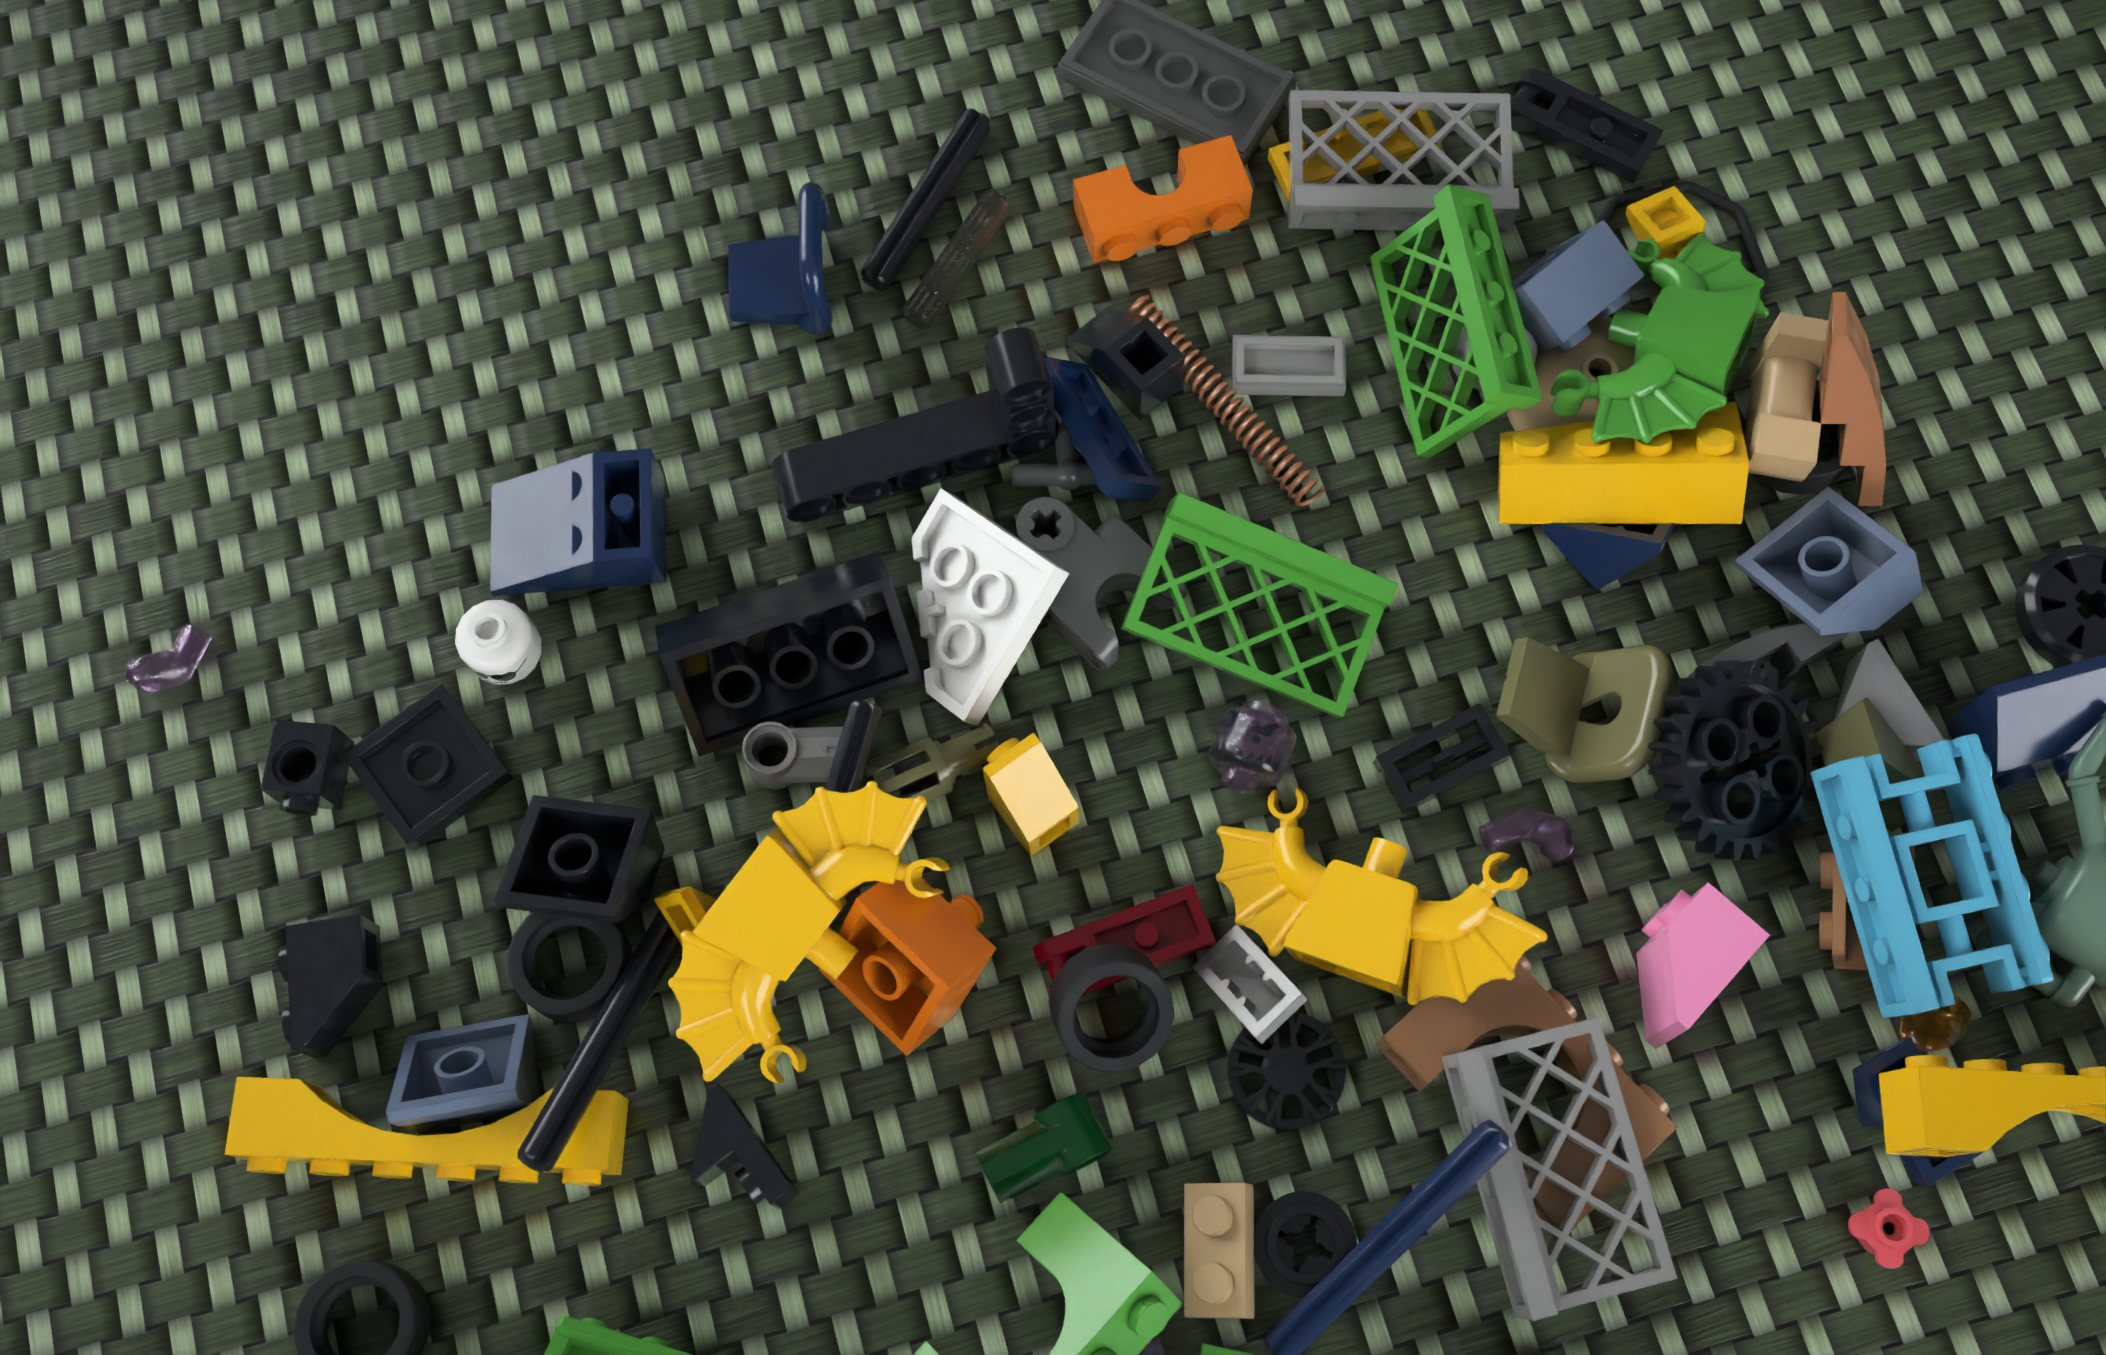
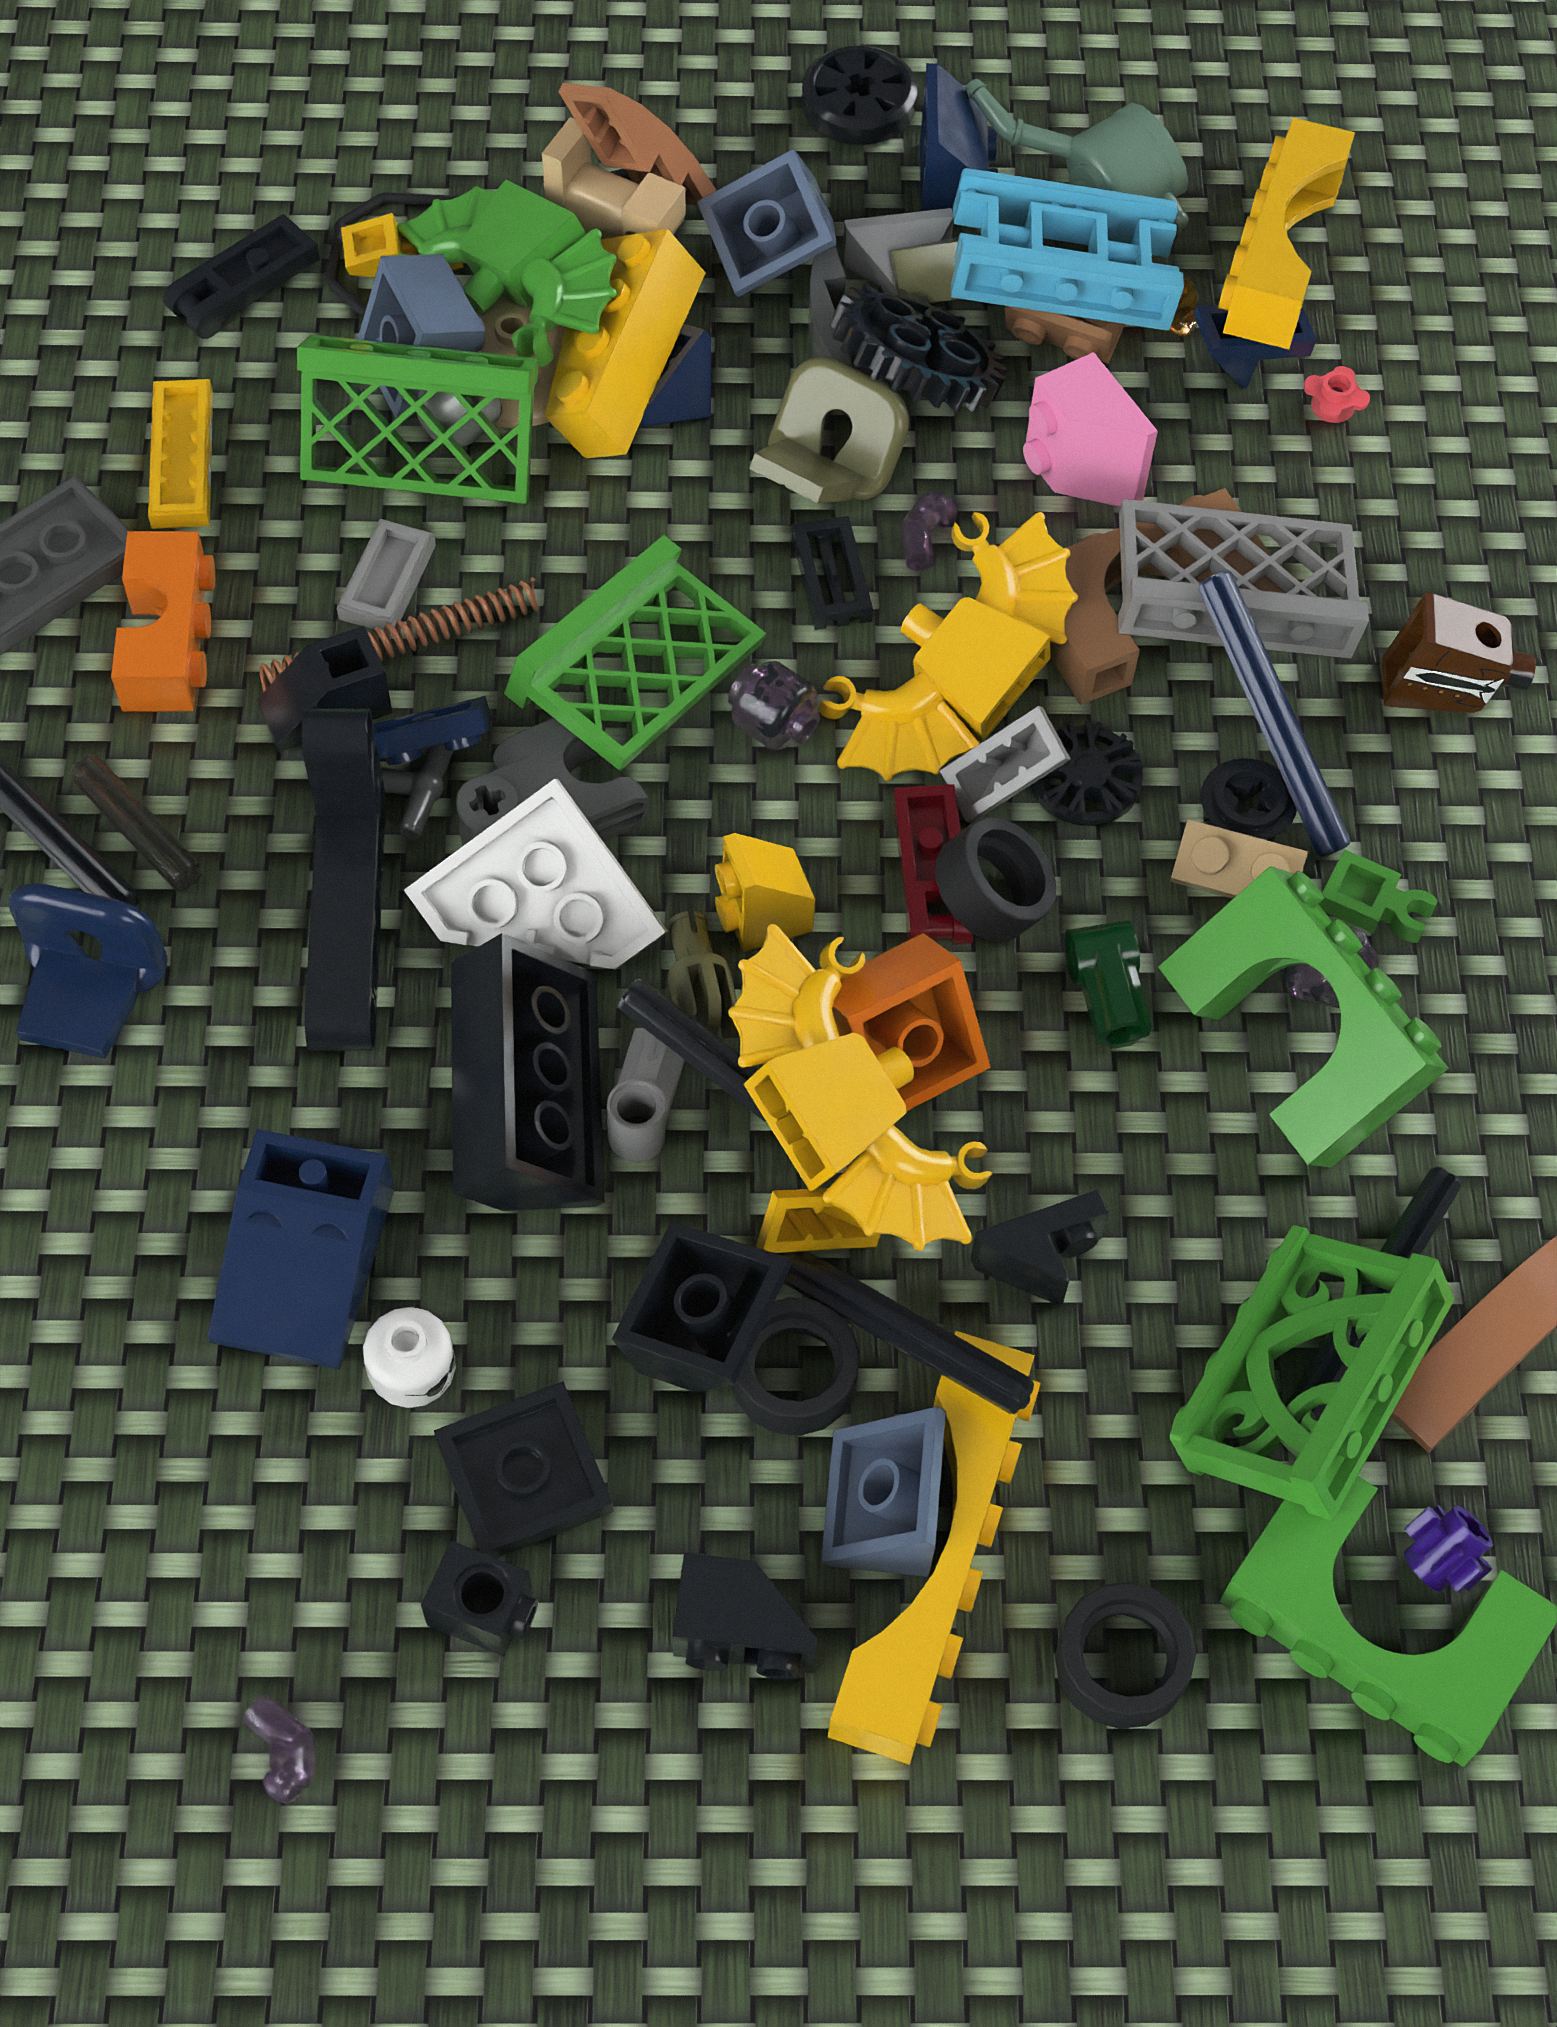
camera: 80 degrees left, 10 degrees down
light grey fence [1288,90,1519,232] -> none

